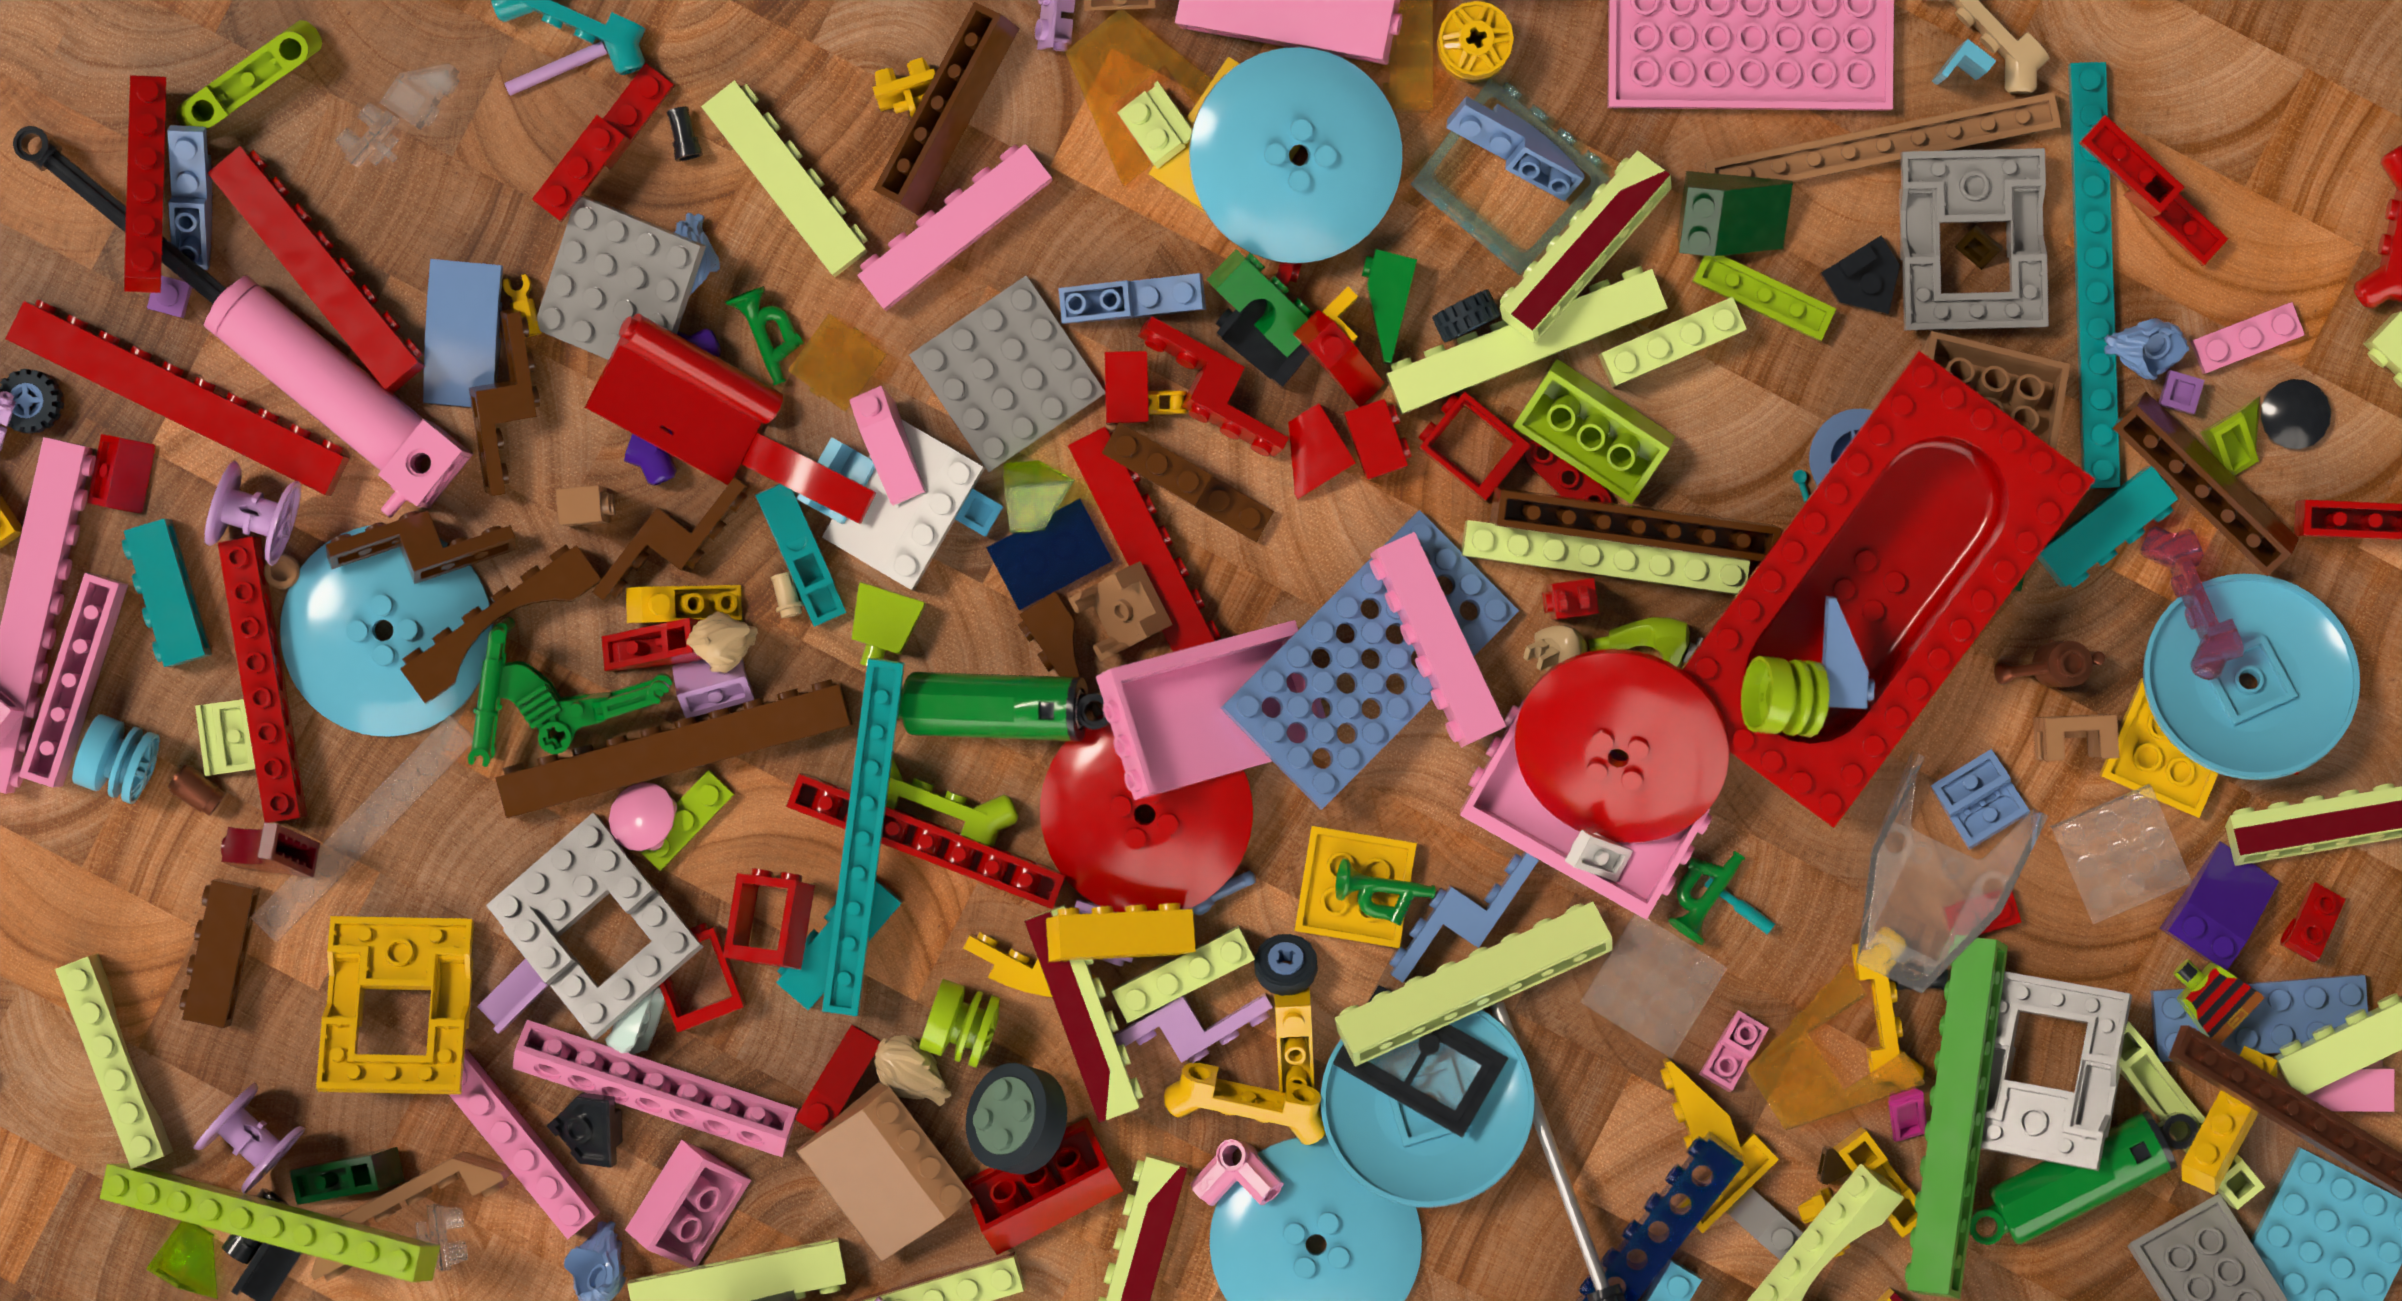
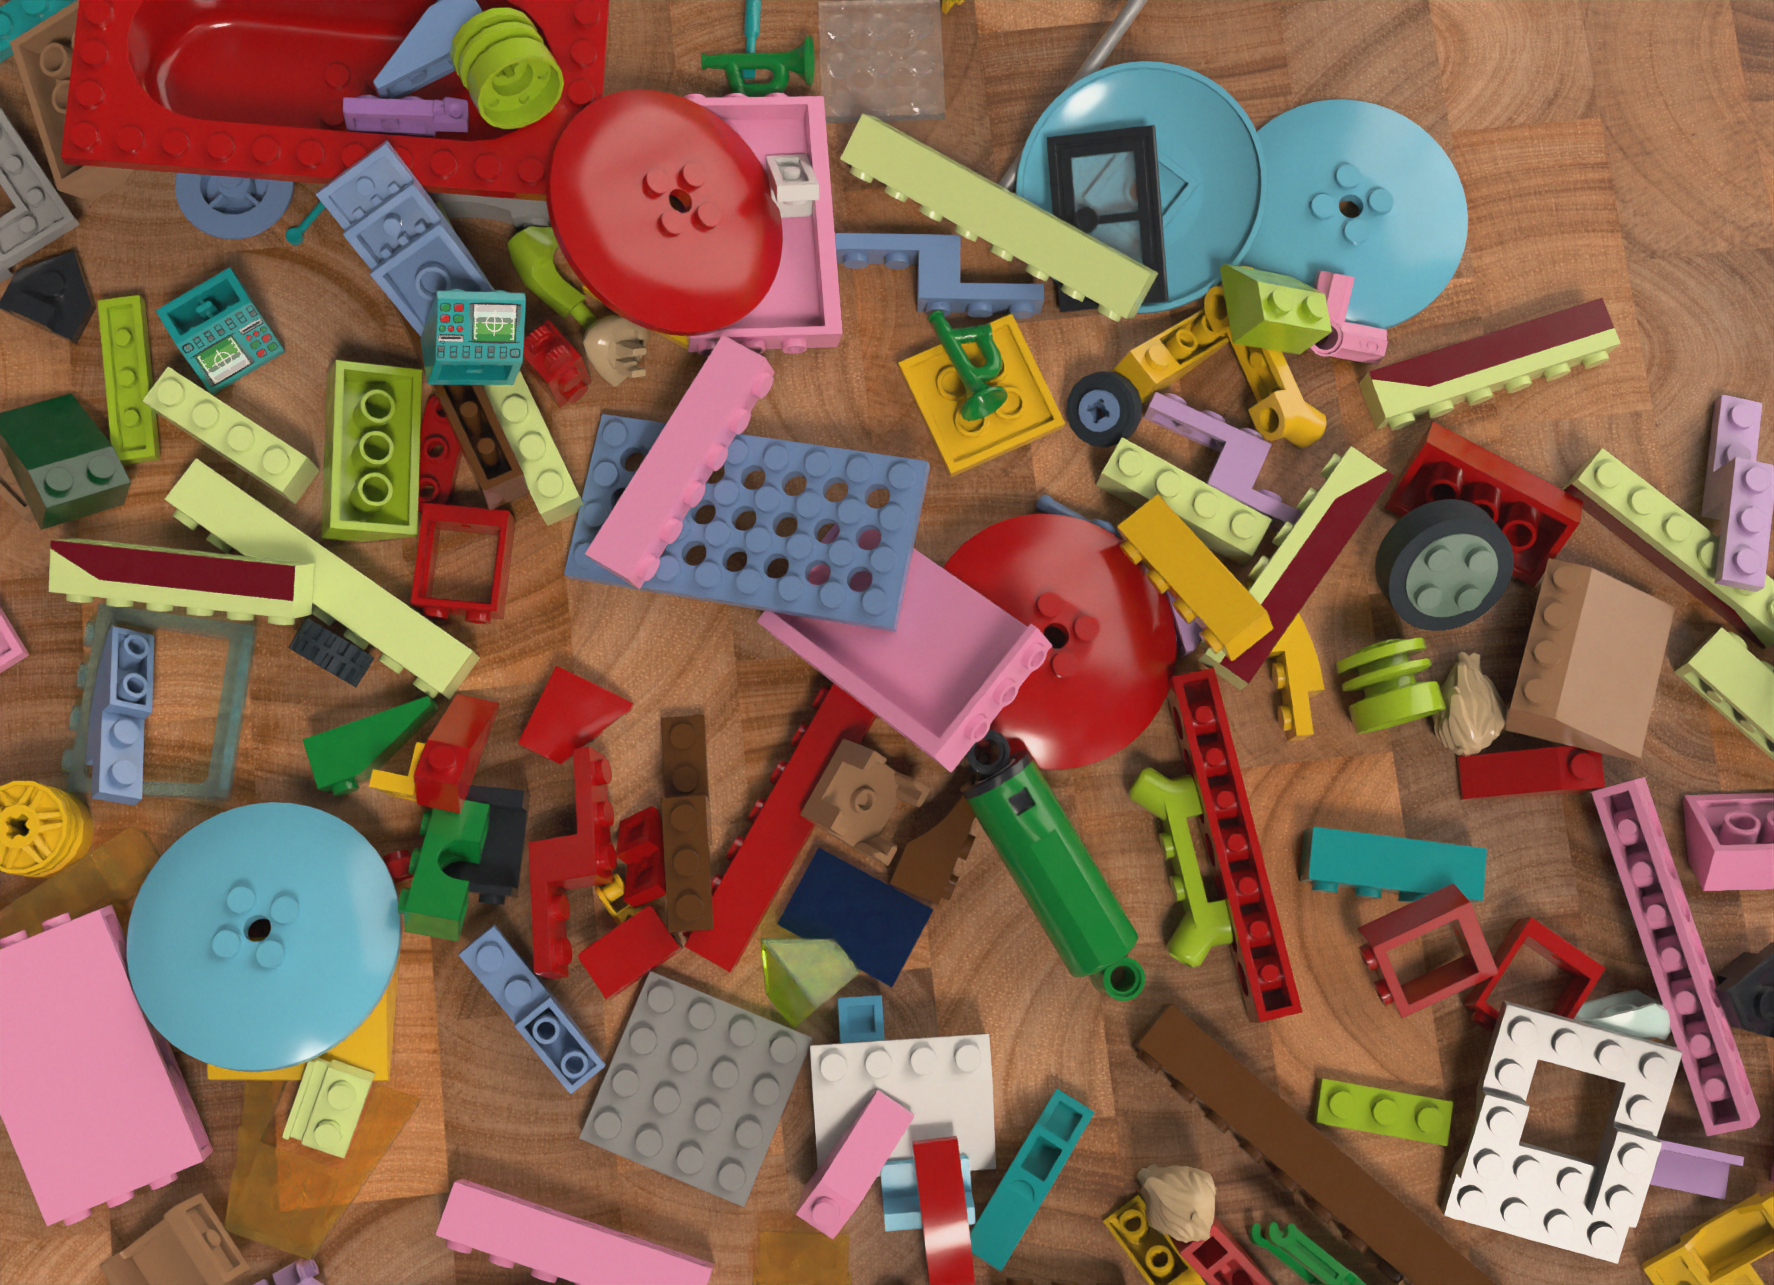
camera: 130 degrees left, 10 degrees down
bright pink dish [609,782,677,851] -> none
lavender panel [672,658,754,718] -> none
tan pin [771,572,804,618] -> none
teal plate [822,658,905,1016] -> none
lime torso [852,582,926,666] -> none
red brick [1344,398,1412,481] -> none
none -> teal slope [155,267,285,395]
none -> medium blue slope [316,140,494,337]
none -> medium lavender hinge [343,95,469,138]
none -> teal slope [420,289,526,385]
none -> red slope [616,806,666,908]
none -> lime slope [1220,264,1332,355]

